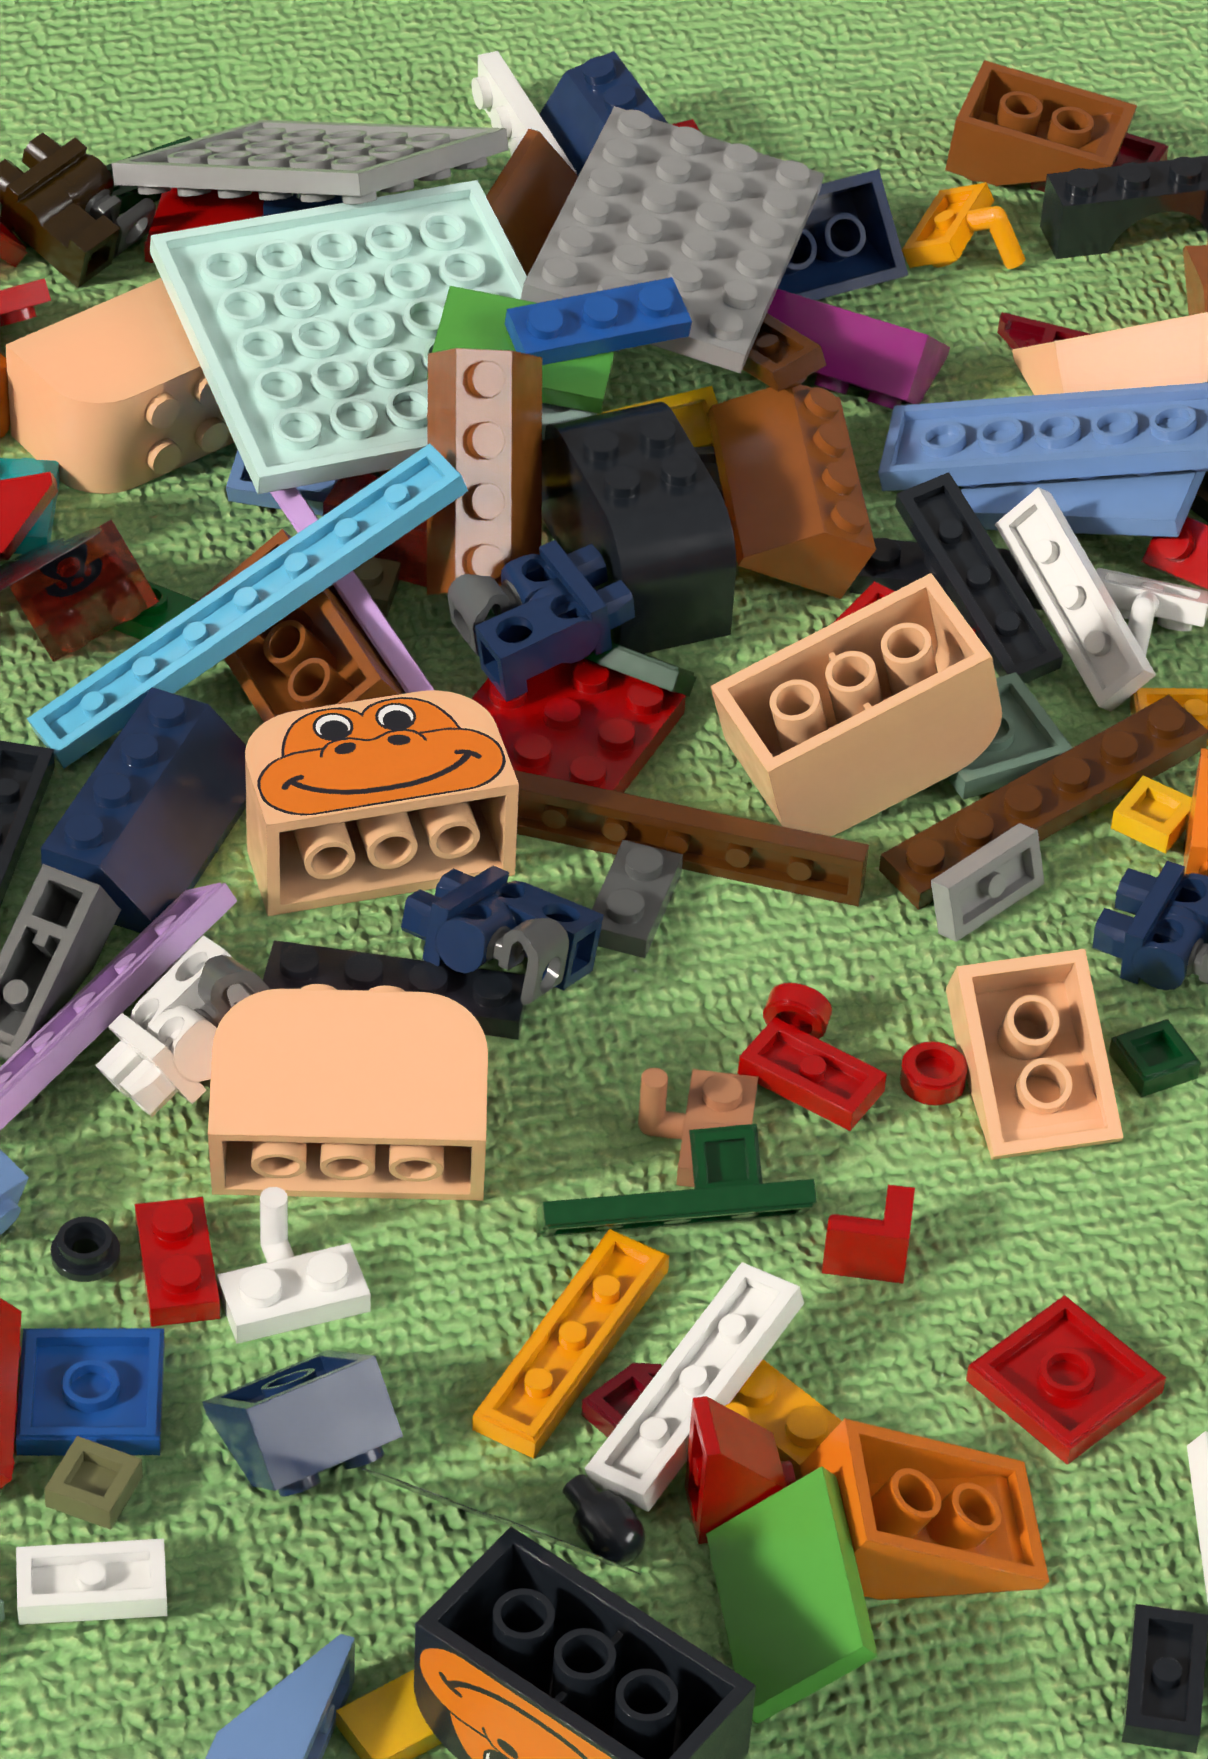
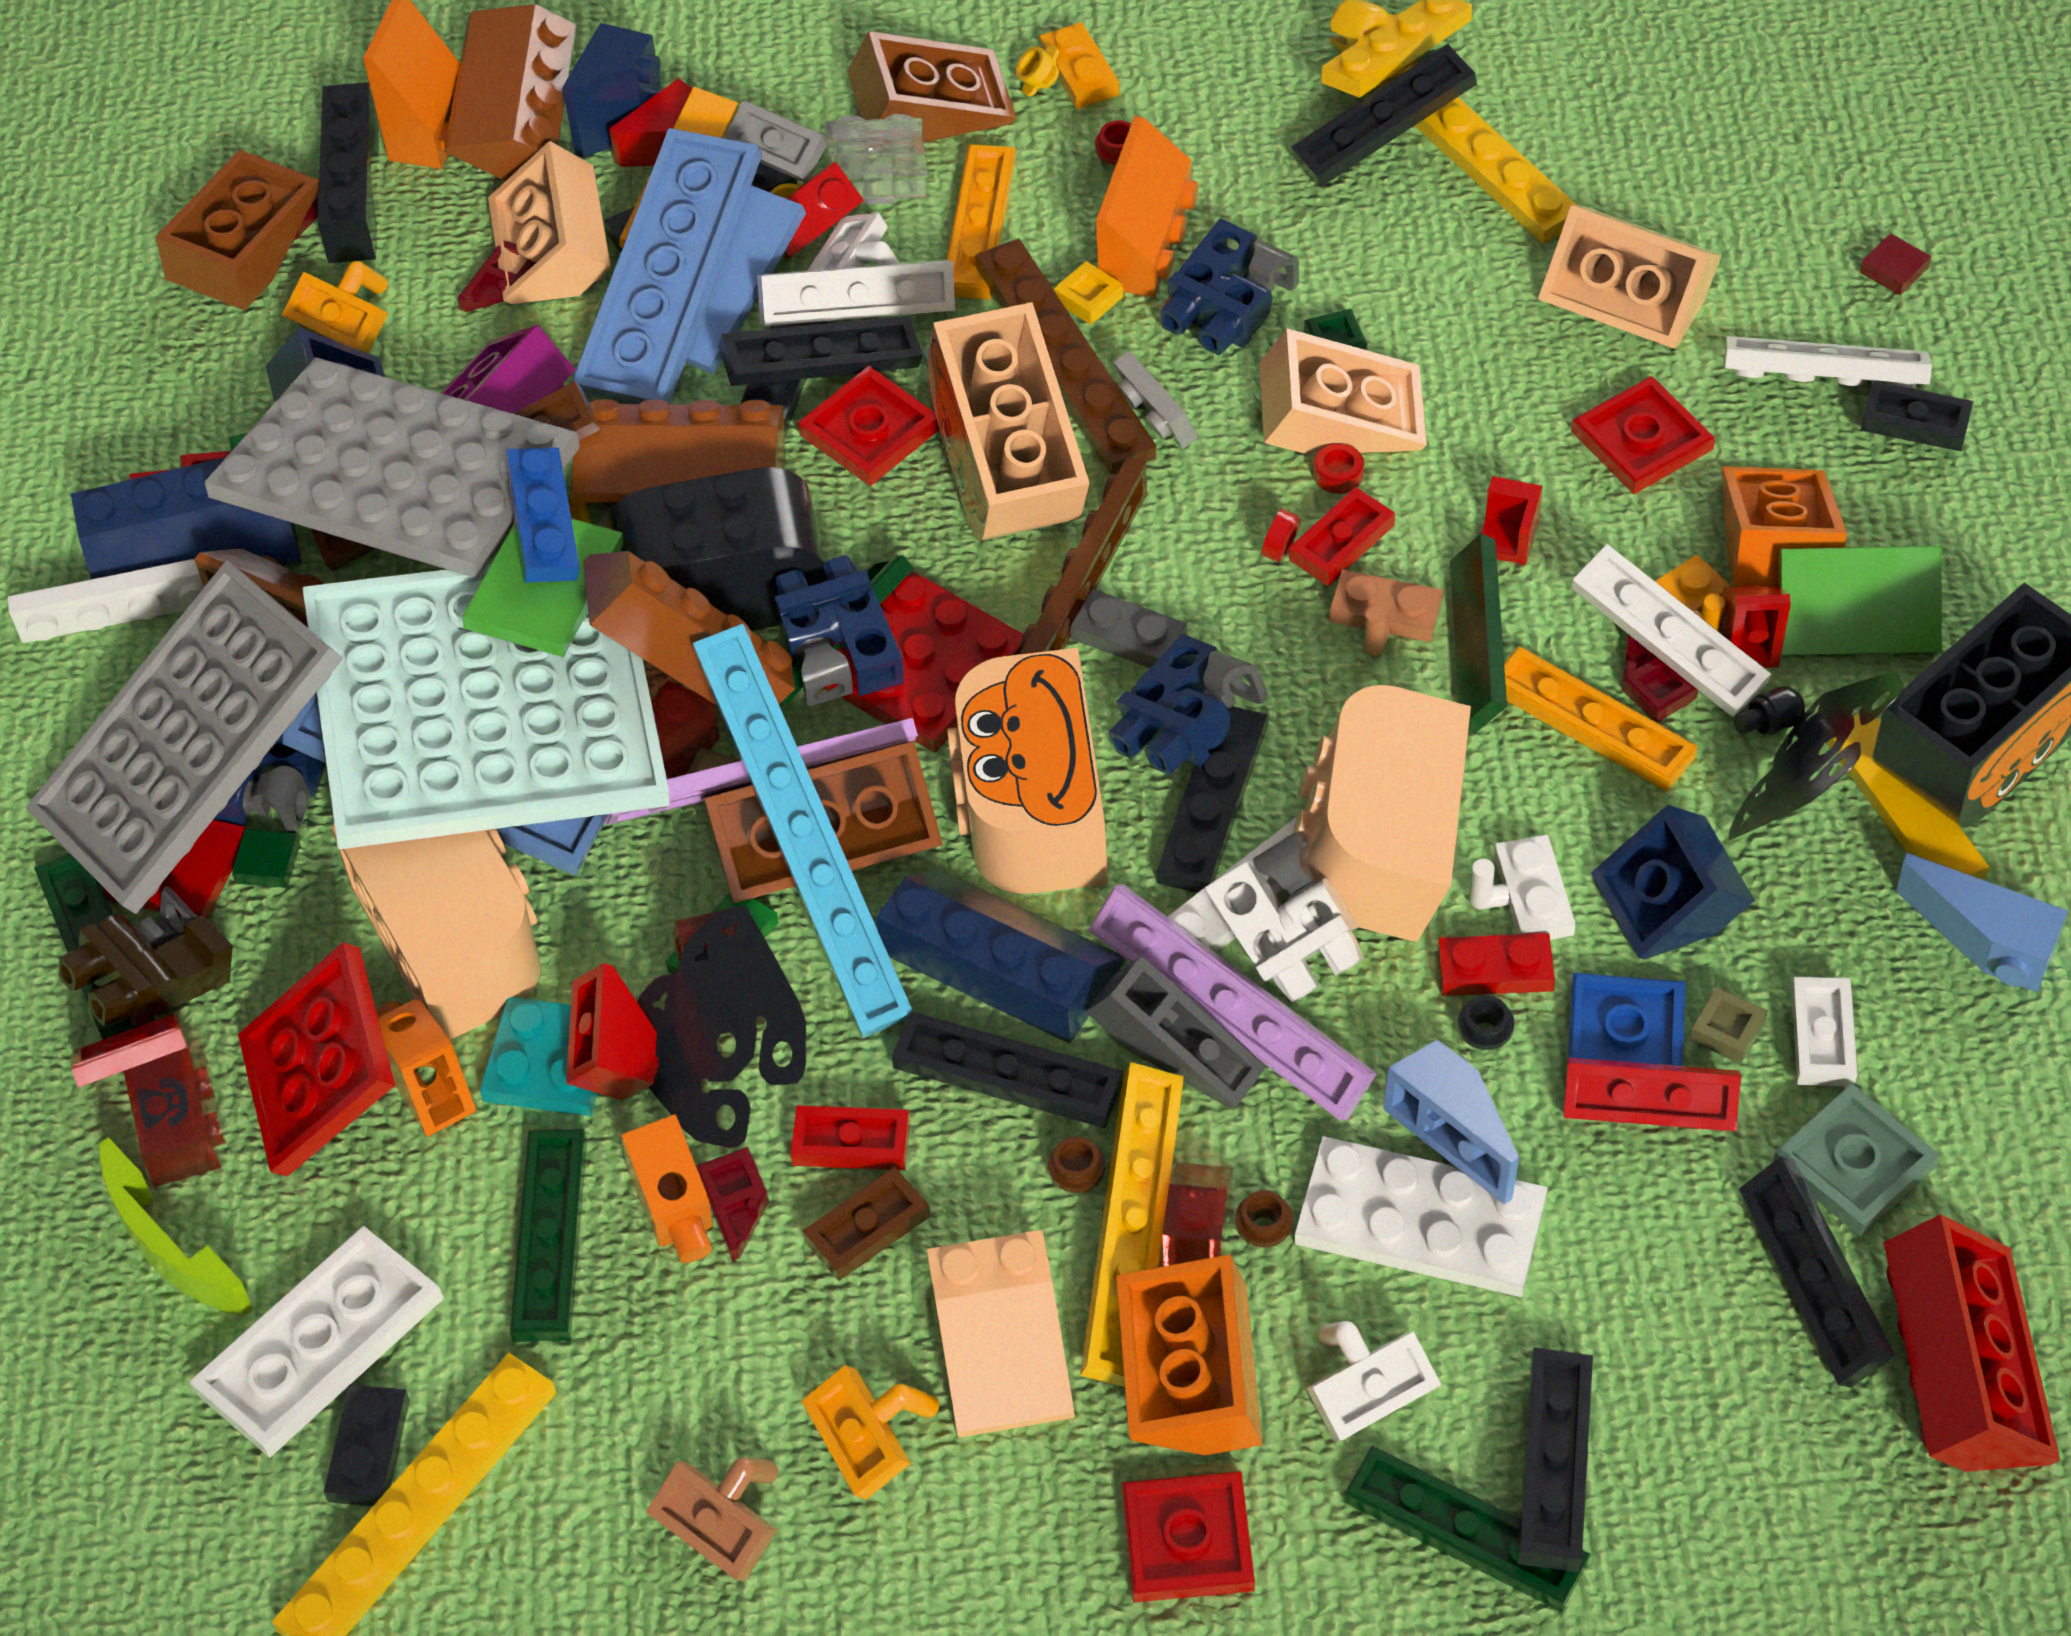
camera: 75 degrees left, 10 degrees up
dark green tile [689,1124,763,1189] -> none

